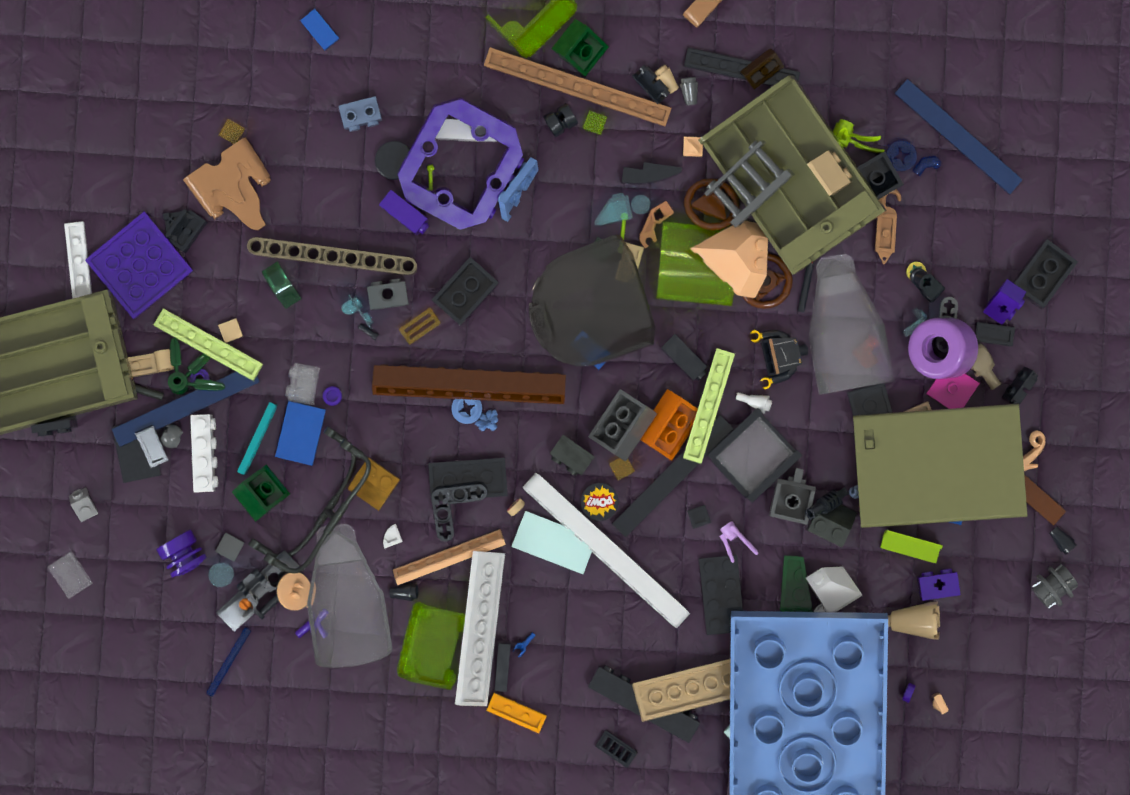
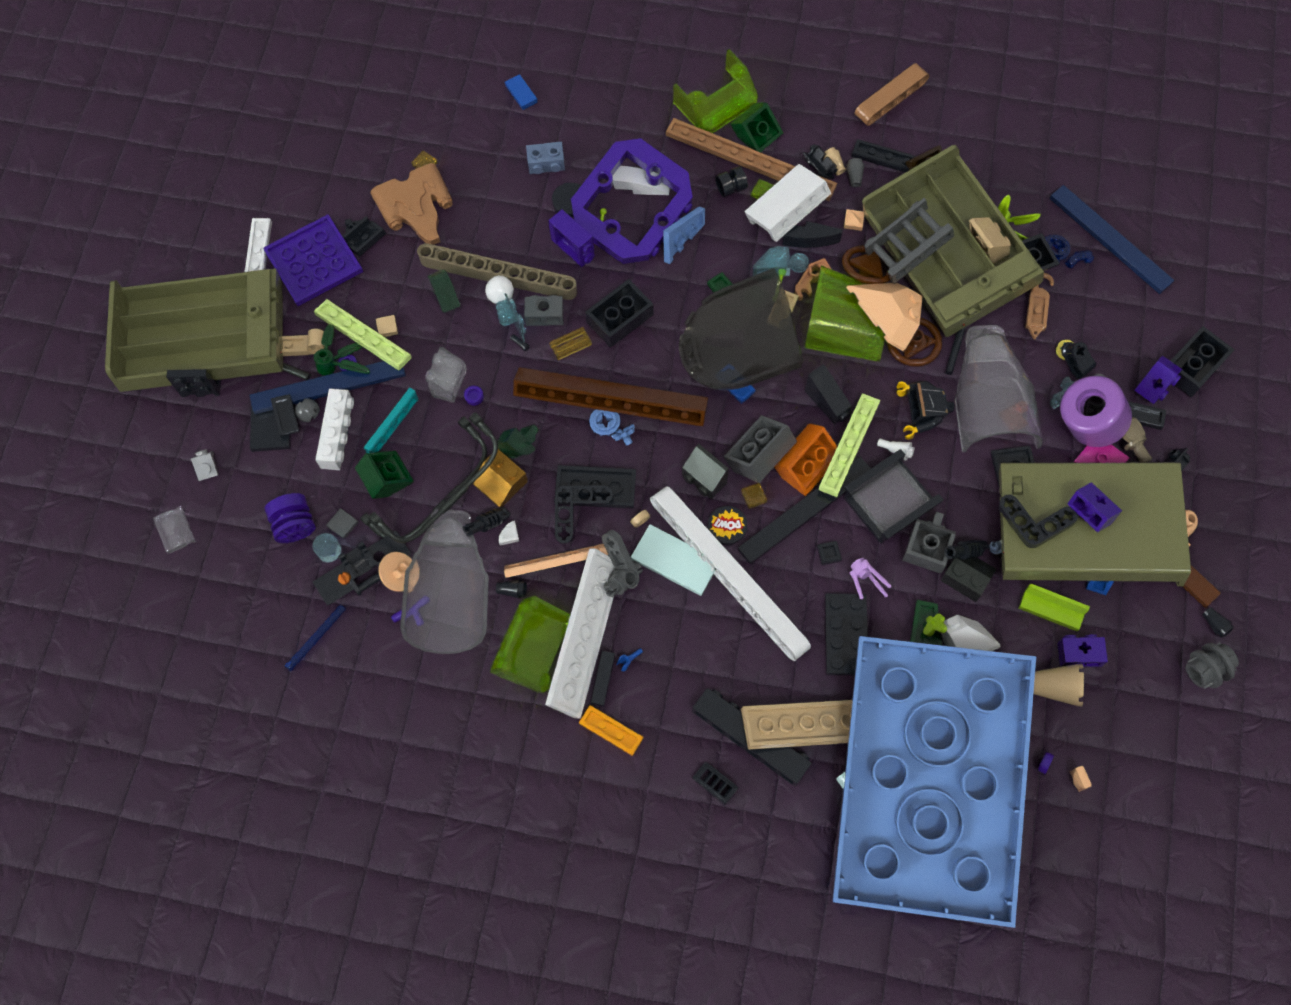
camera: 10 degrees right, 20 degrees down
blue tile [275,401,326,466] -> none
none -> black hinge [463,506,511,537]
none -> white hair [485,275,514,305]
none -> clear green brick [497,424,539,458]
none -> dark grey piece [602,530,643,597]
none -> dark green tile [707,272,733,298]
none -> white panel [744,164,831,242]
none -> lime piece [923,614,947,637]
none -> black beam [998,495,1078,548]
none -> dark purple brick [1067,482,1122,533]

